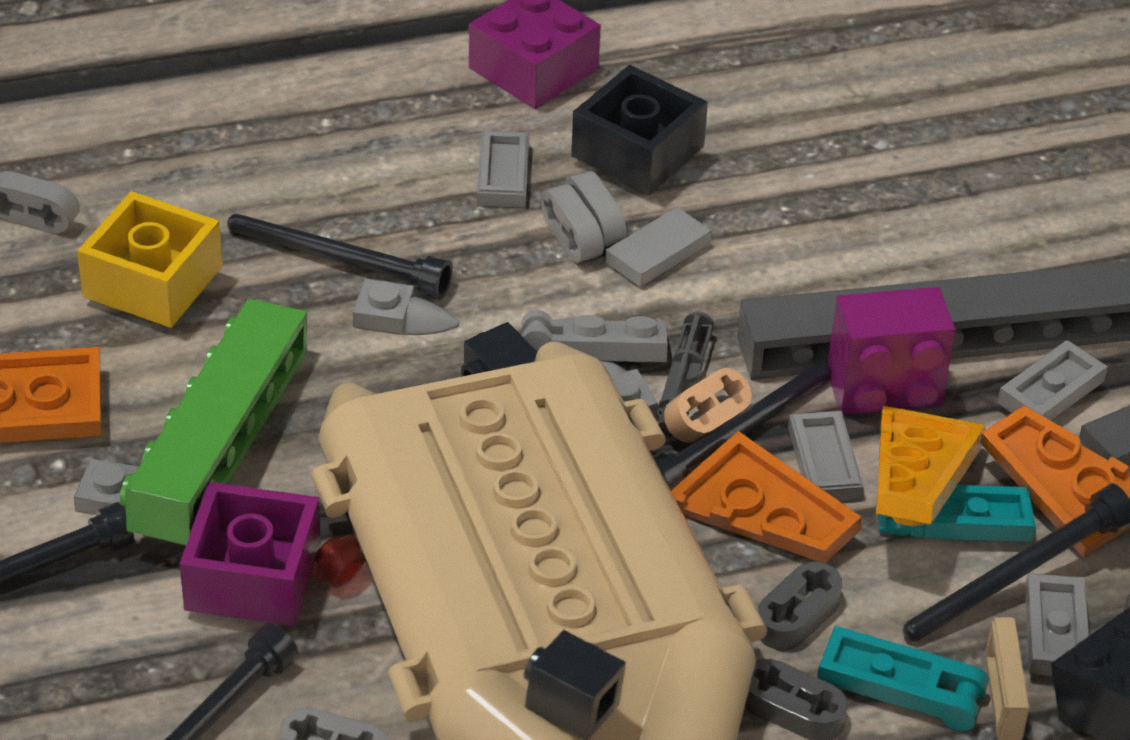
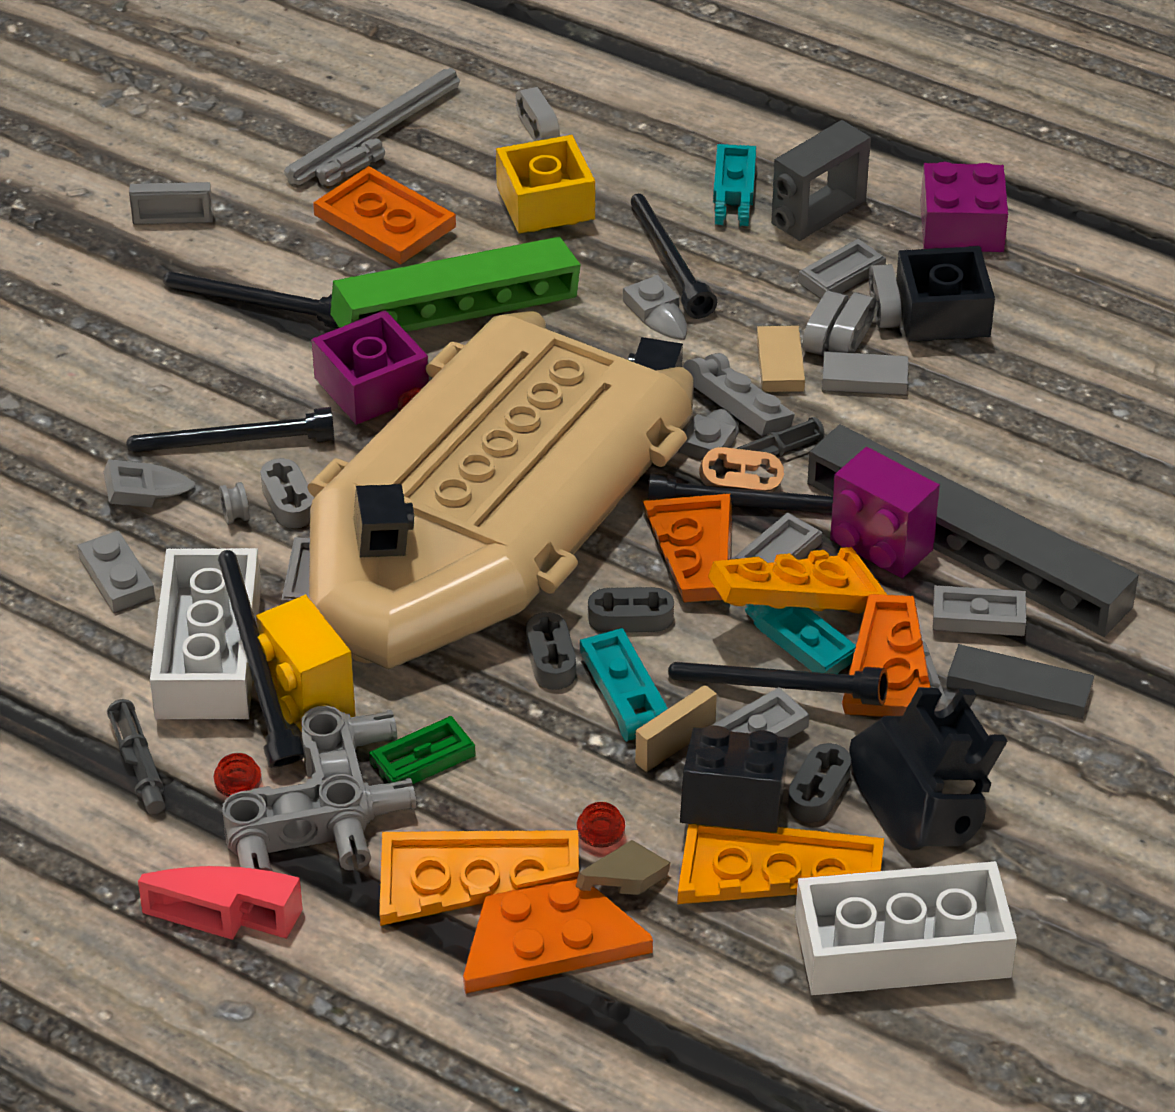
camera: 50 degrees right, 0 degrees up
none -> teal hinge [713,144,756,226]
none -> tan tile [757,326,805,392]
none -> dark grey window [771,120,871,241]
none -> light grey beam [869,264,901,328]

